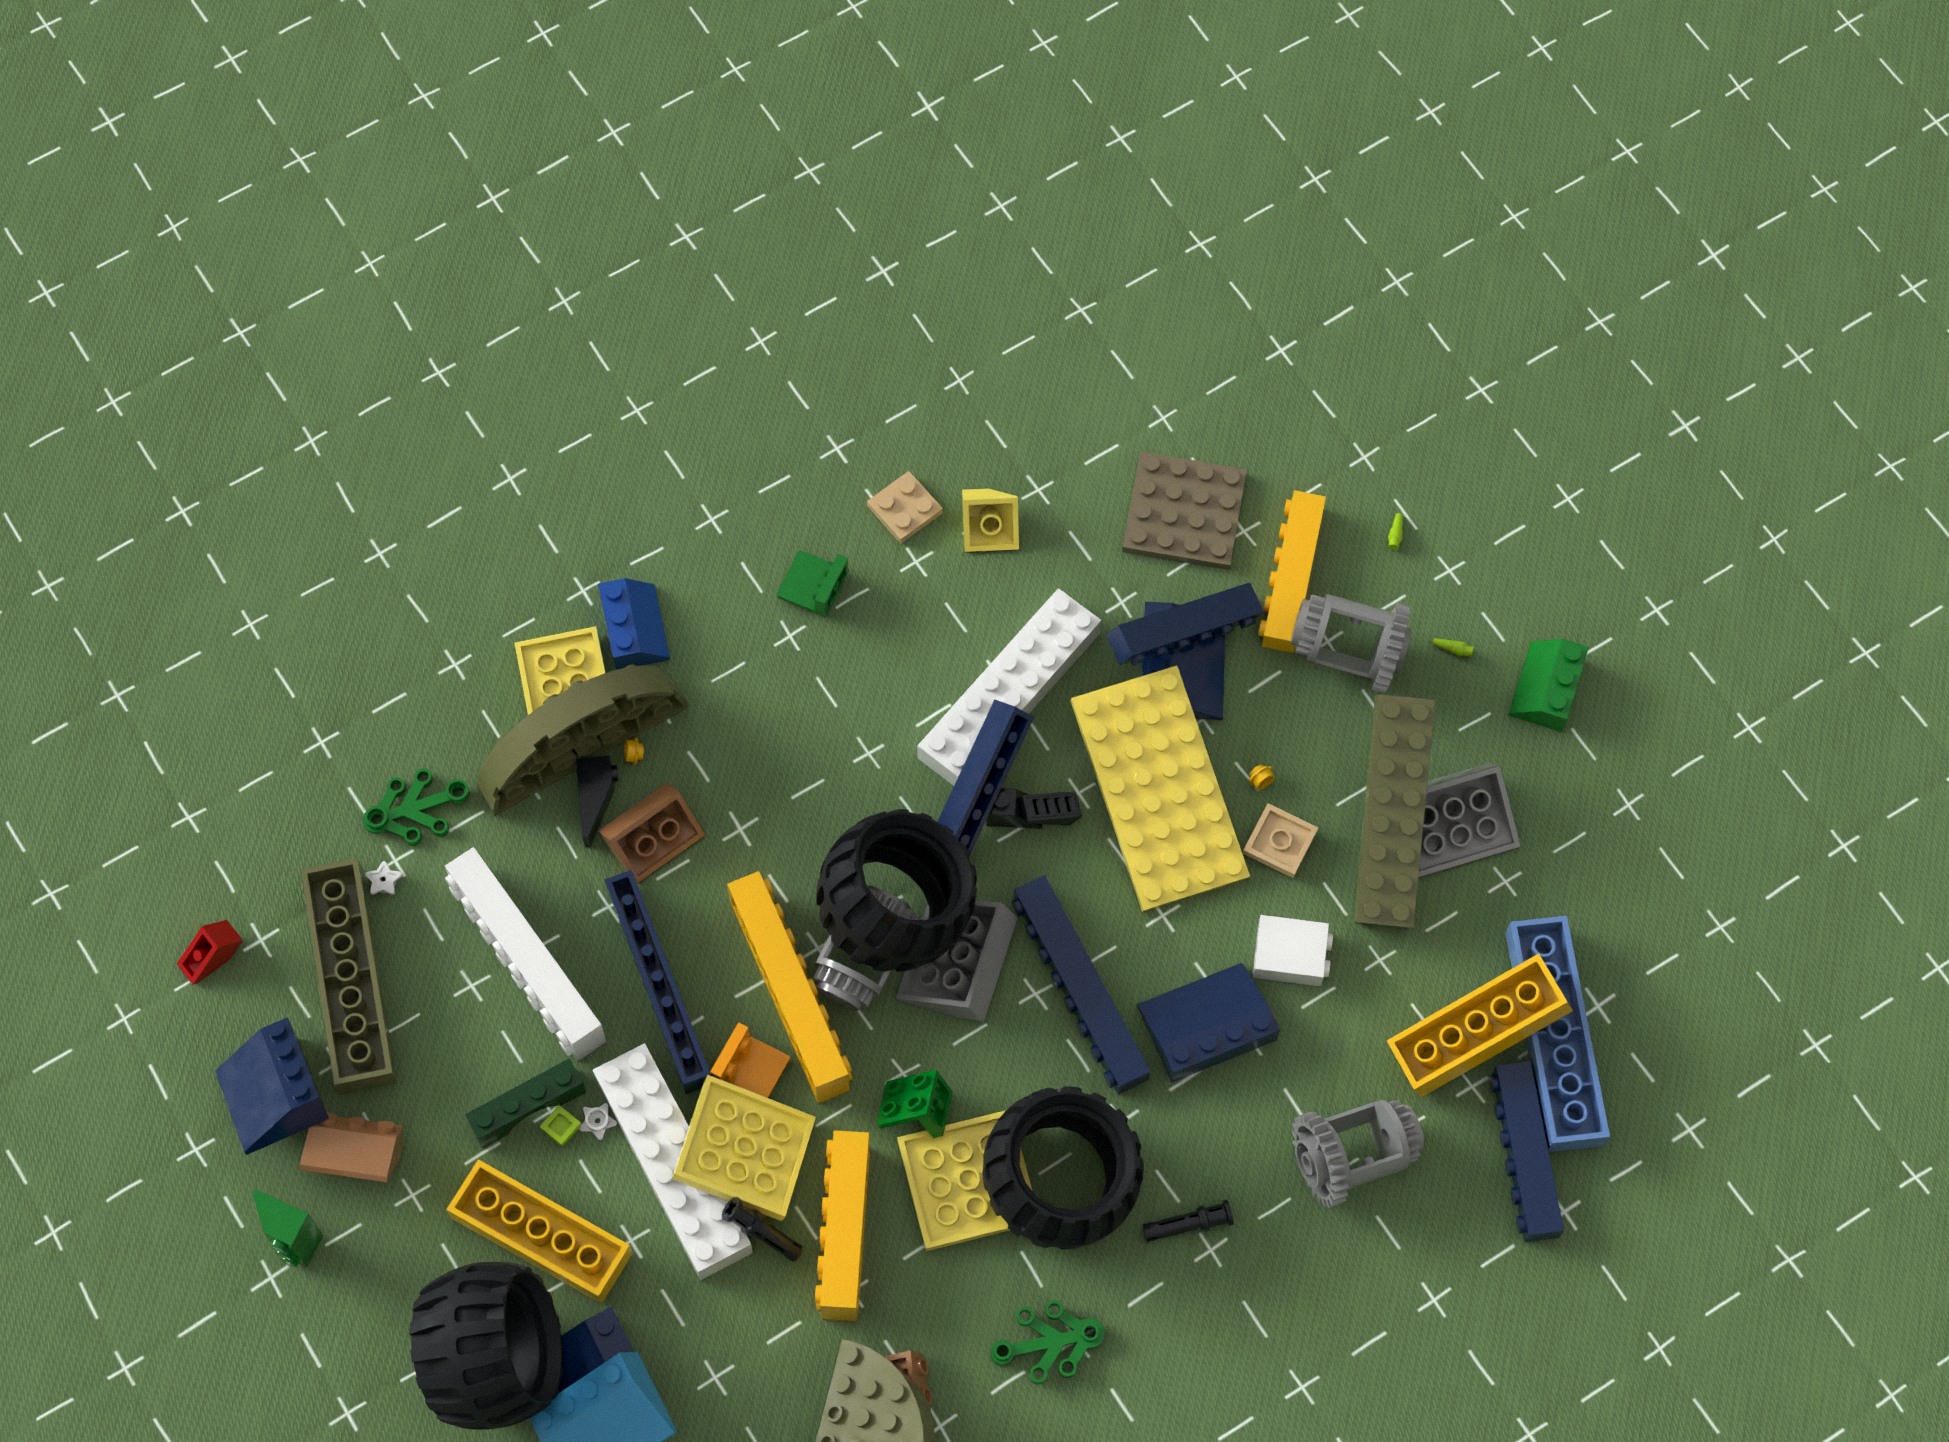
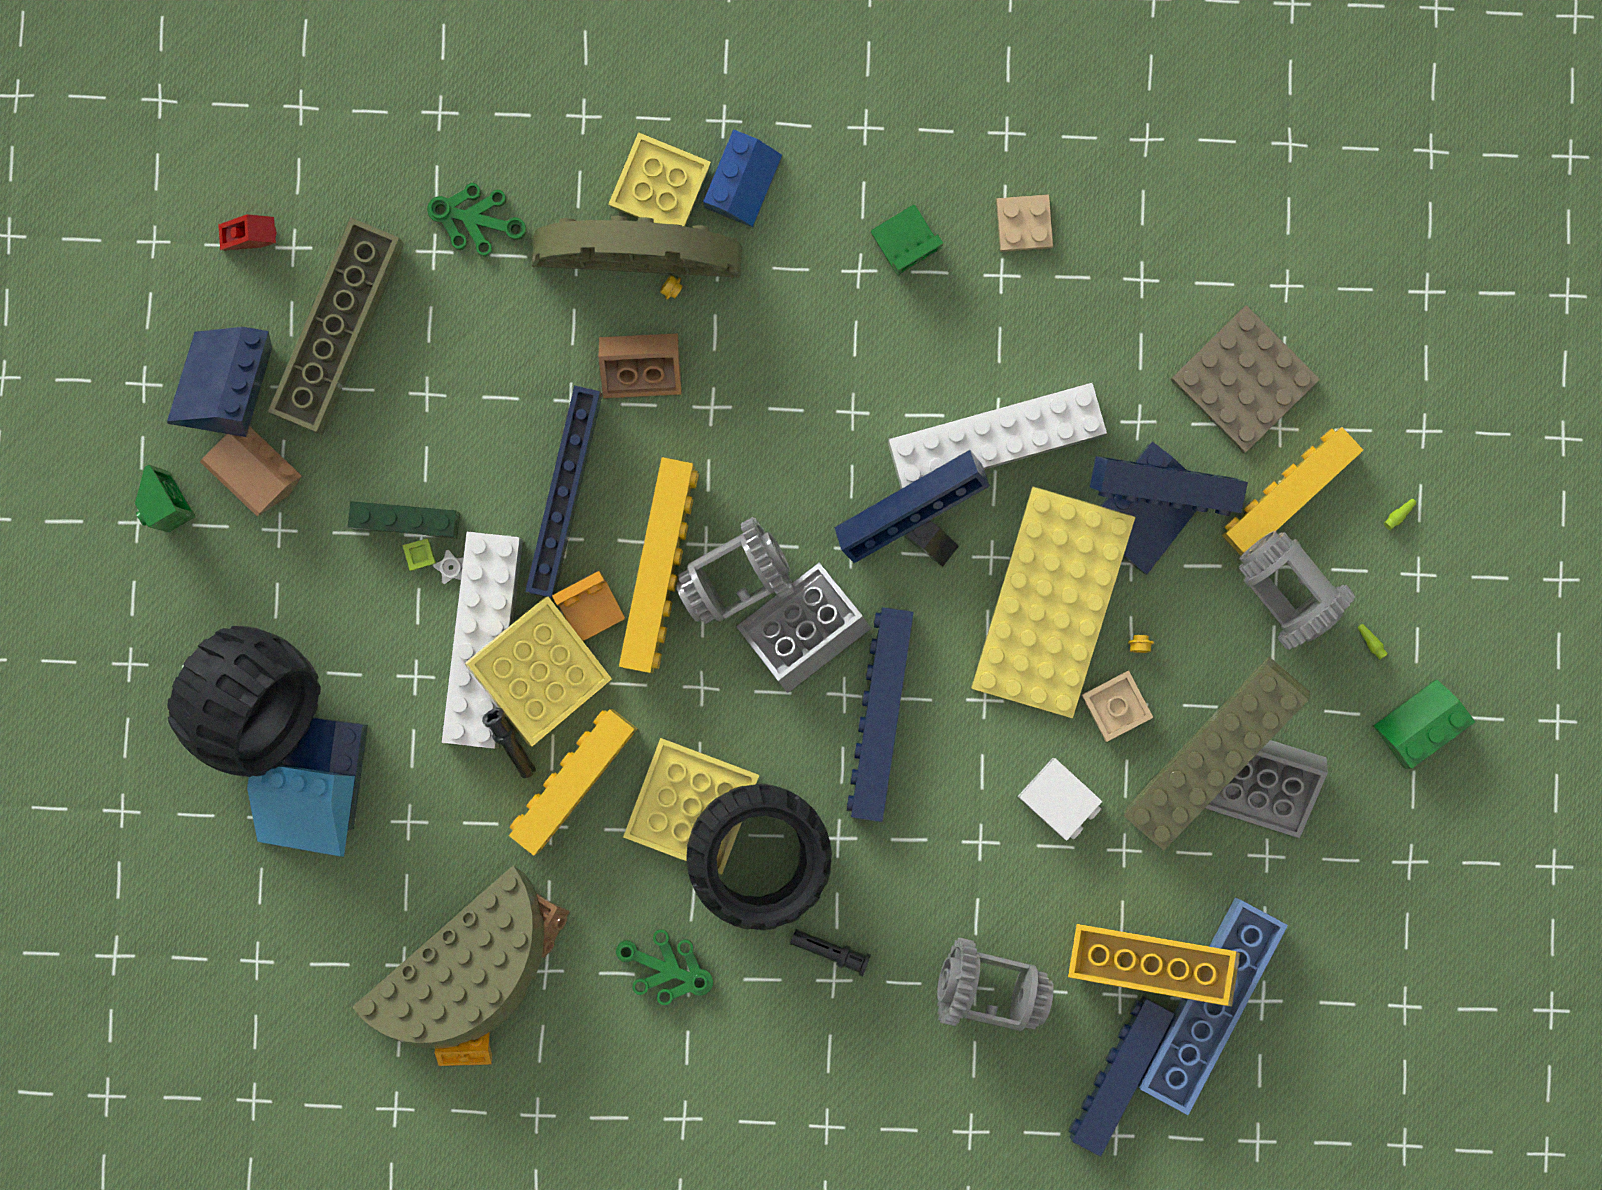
camera: 35 degrees right, 20 degrees up
white plate [365,861,402,895] -> none
white brick [445,847,607,1061] -> none
yellow brick [446,1159,633,1304] -> none
black slope [576,755,619,847] -> none
black tyre [816,809,977,972] -> none
green bracket [876,1070,953,1138] -> none
light yellow slope [962,489,1019,552] -> none
black slope [1019,792,1082,825] -> none
dark blue slope [1137,963,1280,1083] -> none

